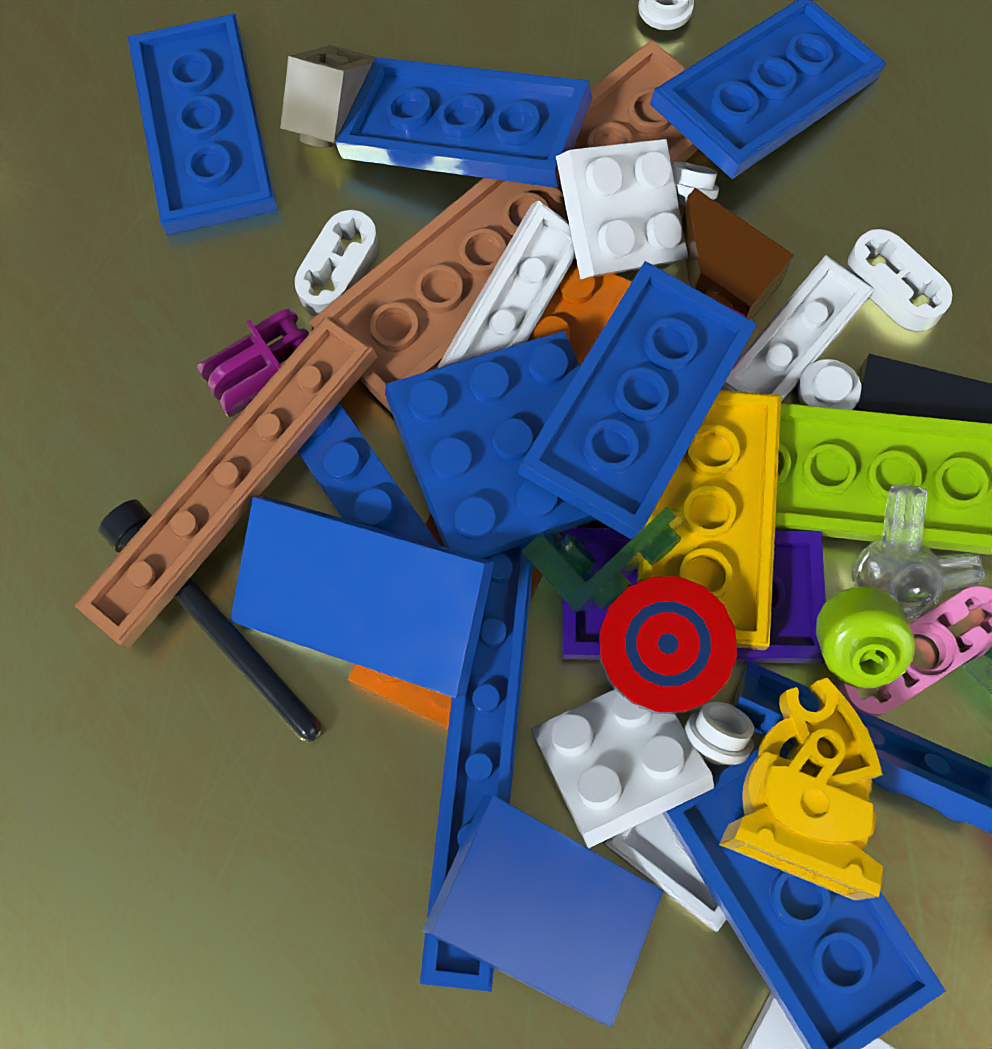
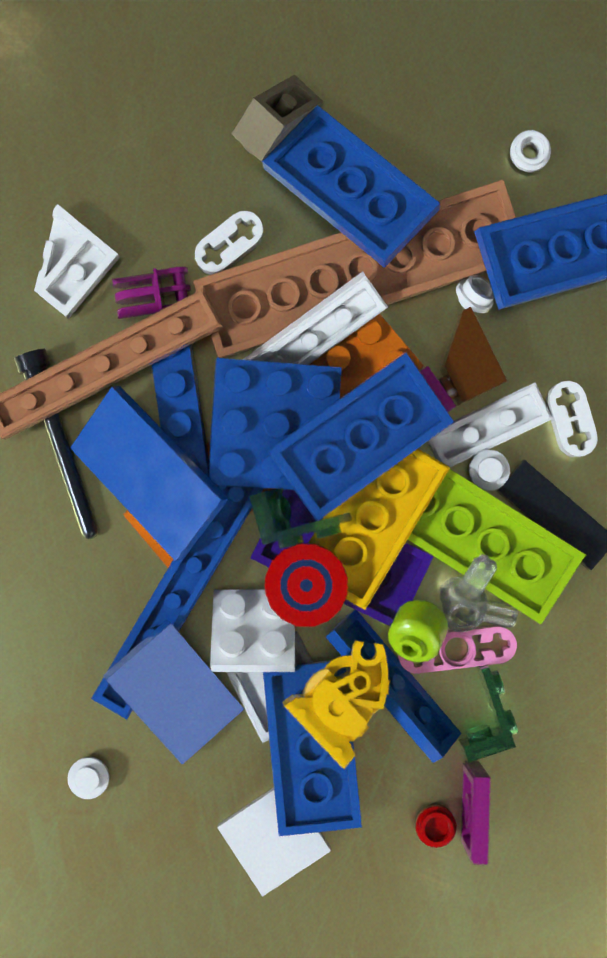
camera: 20 degrees right, 15 degrees up
blue tile [128,14,278,235] -> none
white plate [556,139,689,279] -> none
white plate [685,701,754,765] -> none
none -> white wing [34,204,120,319]

